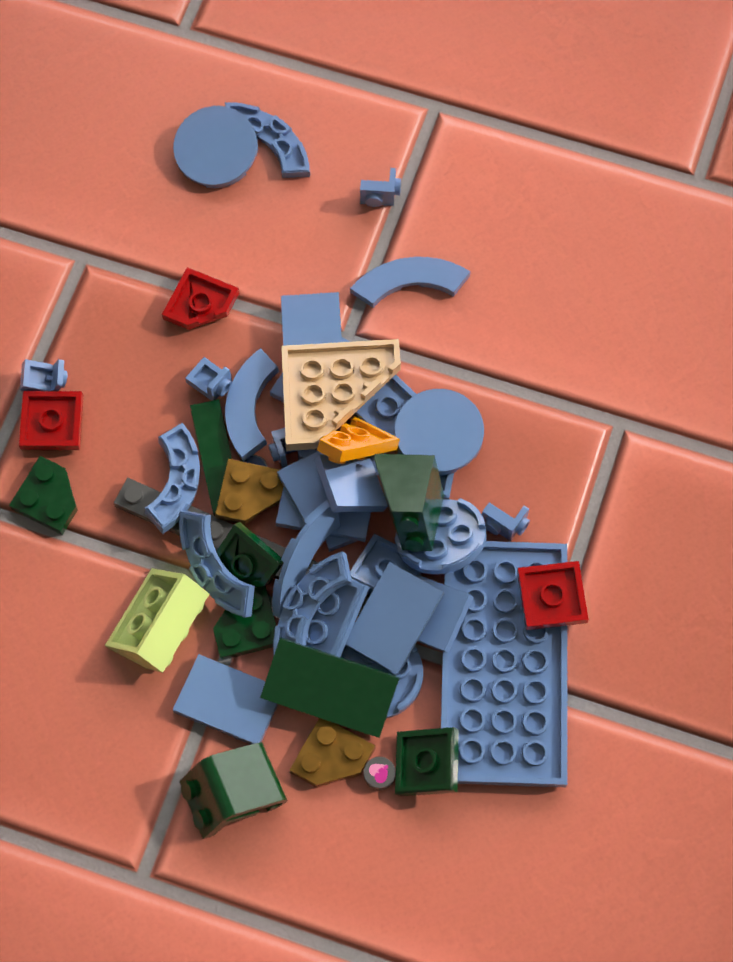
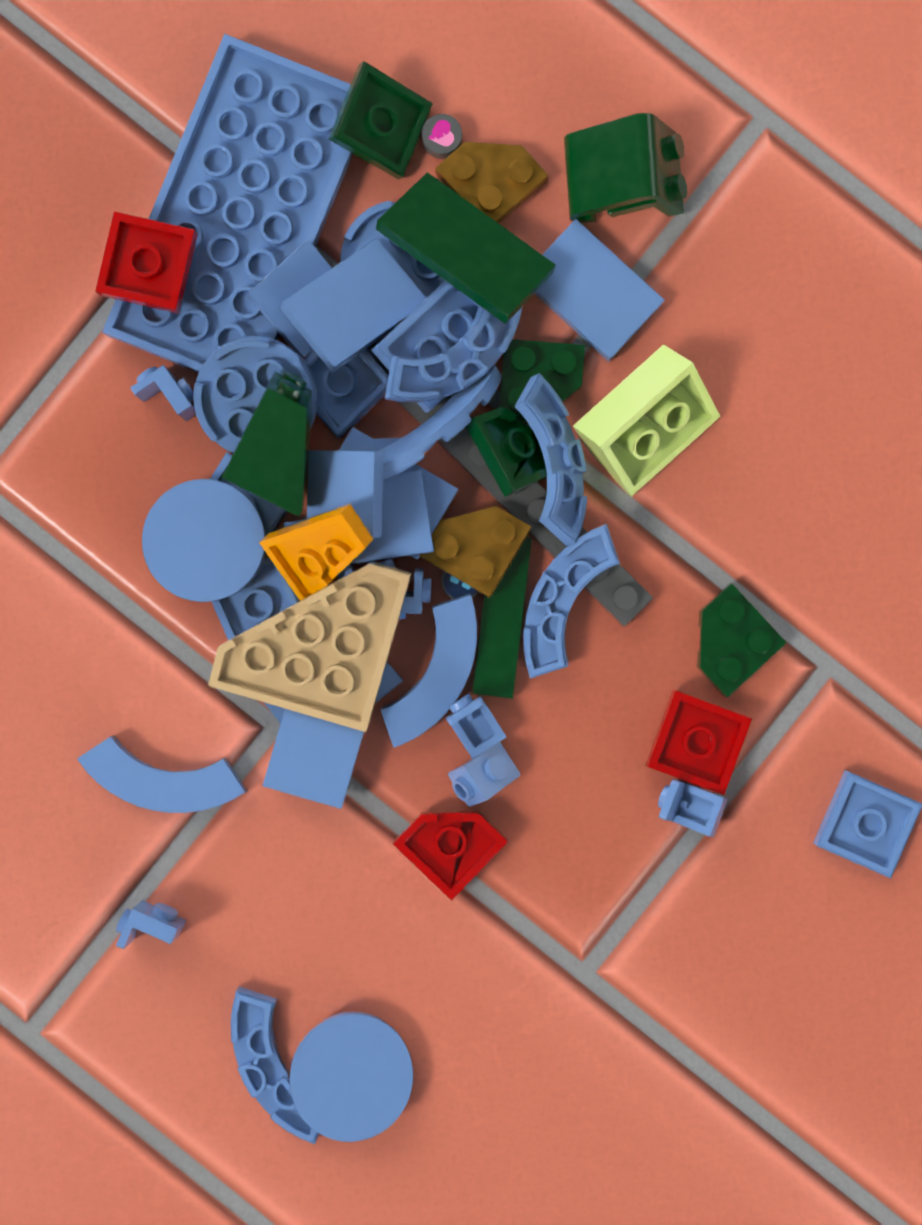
camera: 160 degrees left, 20 degrees up
none -> medium blue bracket [448,742,521,807]

